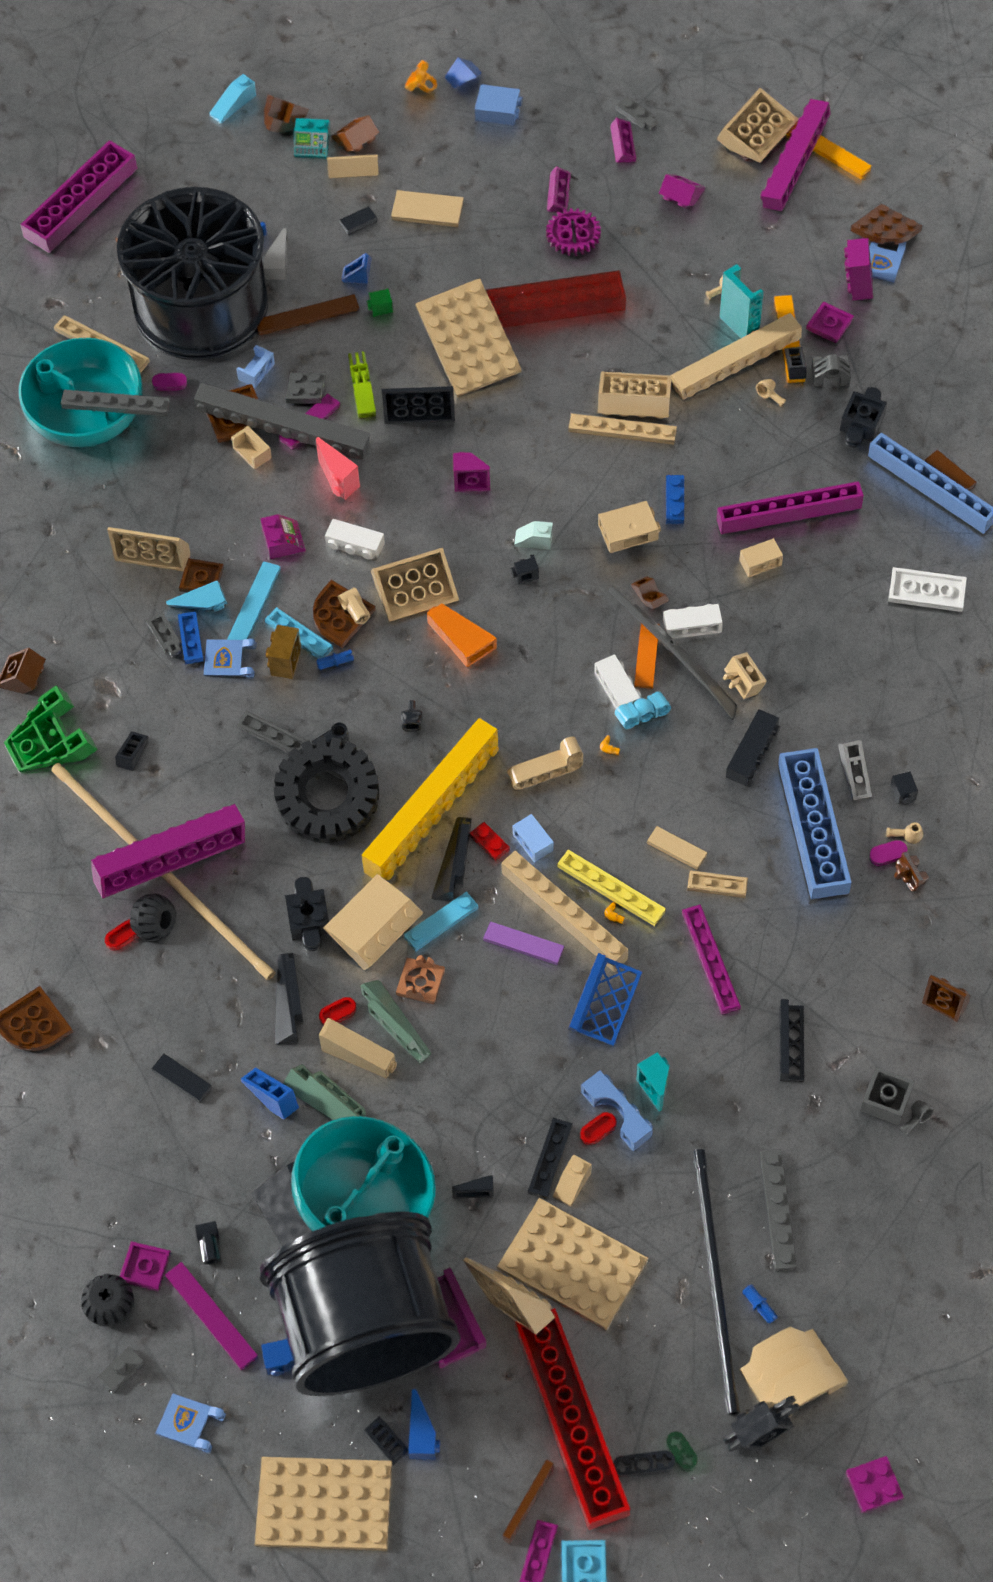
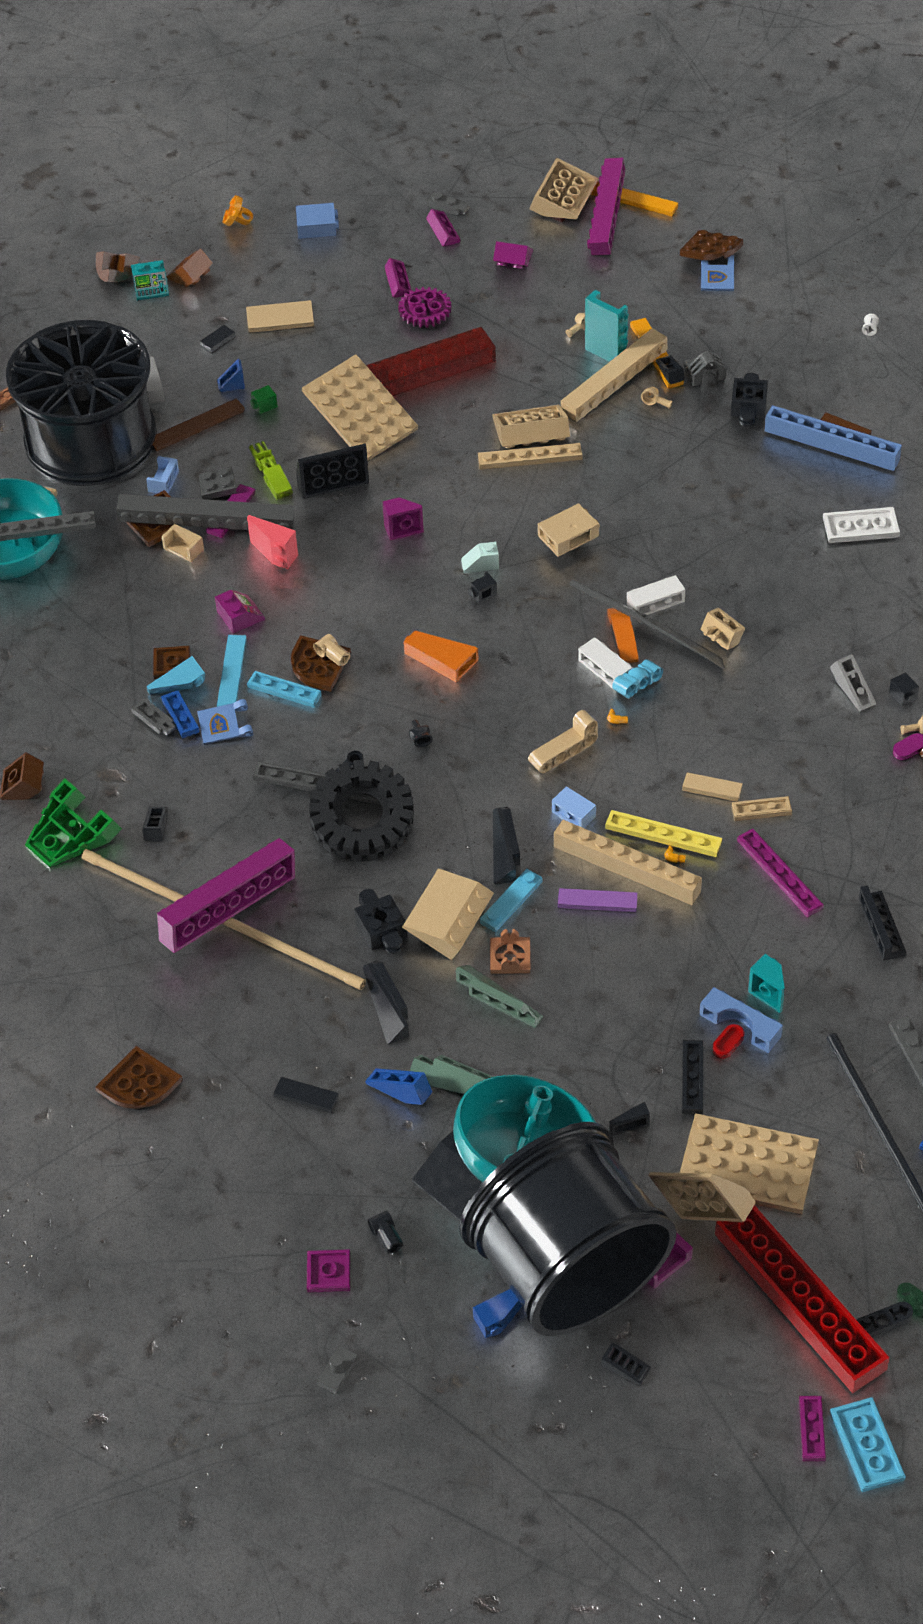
camera: 15 degrees left, 10 degrees down
black wheel [81,1274,134,1327] -> none
red tile [105,919,138,951] -> none
tan slope [107,527,191,571] -> none
black wheel [130,893,176,942] -> none
magenta tile [152,373,187,391] -> none
medium blue flag [156,1394,226,1453] -> none
magenta tile [165,1262,258,1371] -> none
medium azure slope [209,74,256,123] -> none
tan plate [255,1457,392,1551] -> none
pearl gold brick [266,625,302,679] -> none
blue axle [316,649,354,670] -> none
red tile [319,997,357,1026] -> none
tan slope [319,1018,397,1079] -> none
white brick [325,519,385,561] -> none
tan slope [327,155,379,178] -> none
yellow brick [362,718,499,880] -> none
tan slope [371,548,459,622] -> none
blue slope [409,1389,440,1460] -> none
slope [445,57,481,88] -> none
red plate [470,822,510,862] -> none
reddish brown tile [503,1460,554,1544] -> none
tan slope [553,1155,591,1207] -> none
blue fence [568,953,642,1046] -> none
reddish brown slope [631,576,669,609] -> none
blue plate [666,475,684,524] -> none
magenta brick [716,481,864,535] -> none
black brick [726,709,781,786] -> none
tan panel [739,539,783,577] -> none
medium blue brick [778,748,851,899] -> none
magenta plate [806,301,854,344] -> none
magenta brick [844,238,873,301] -> none

